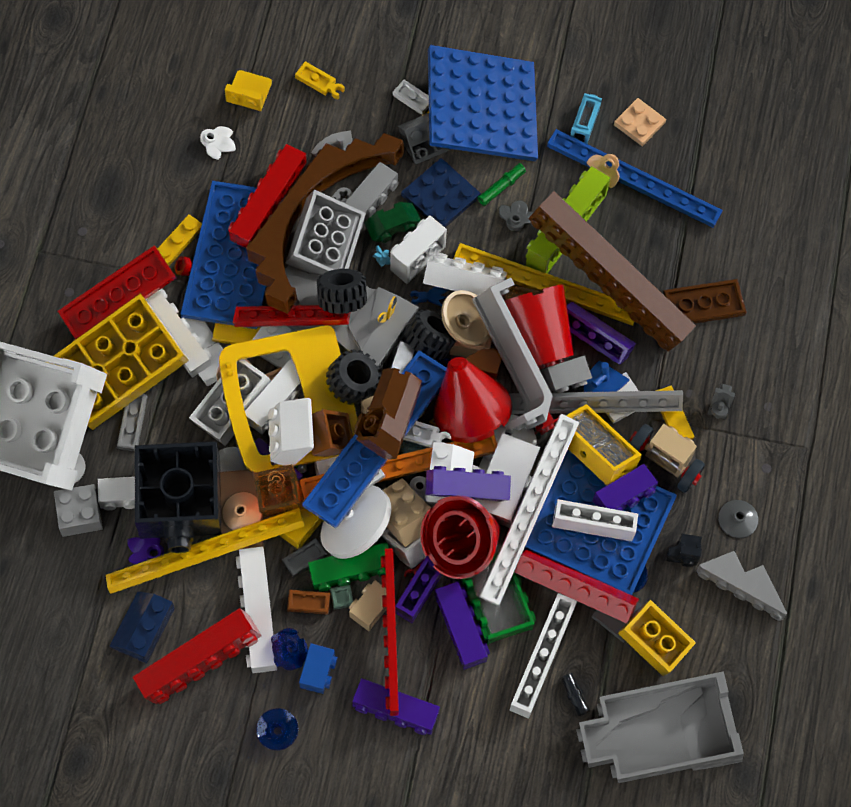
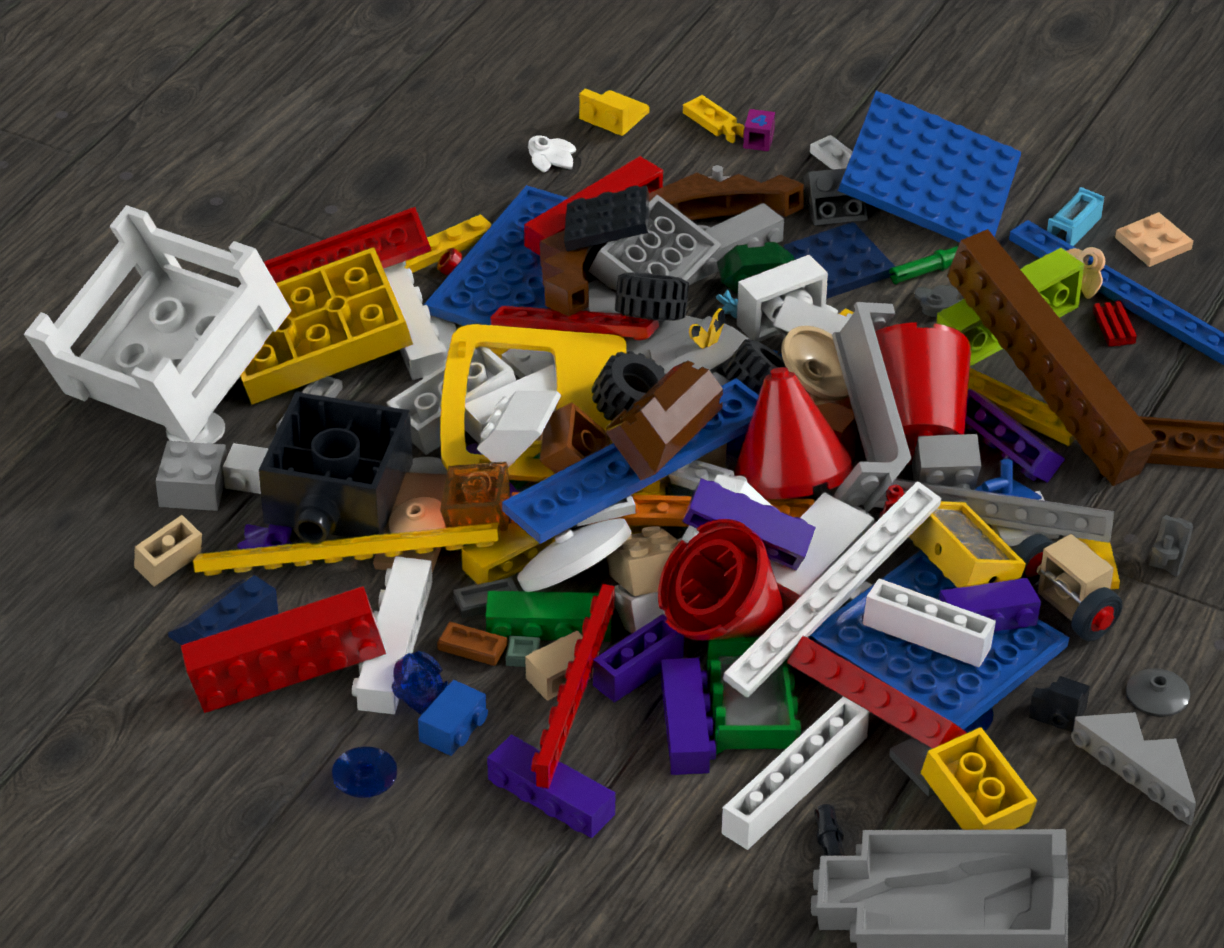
camera: 20 degrees right, 25 degrees down
none -> tan brick [134,515,202,587]
none -> black plate [564,185,649,251]
none -> magenta brick [743,109,775,151]
none -> red tile [1093,301,1137,347]

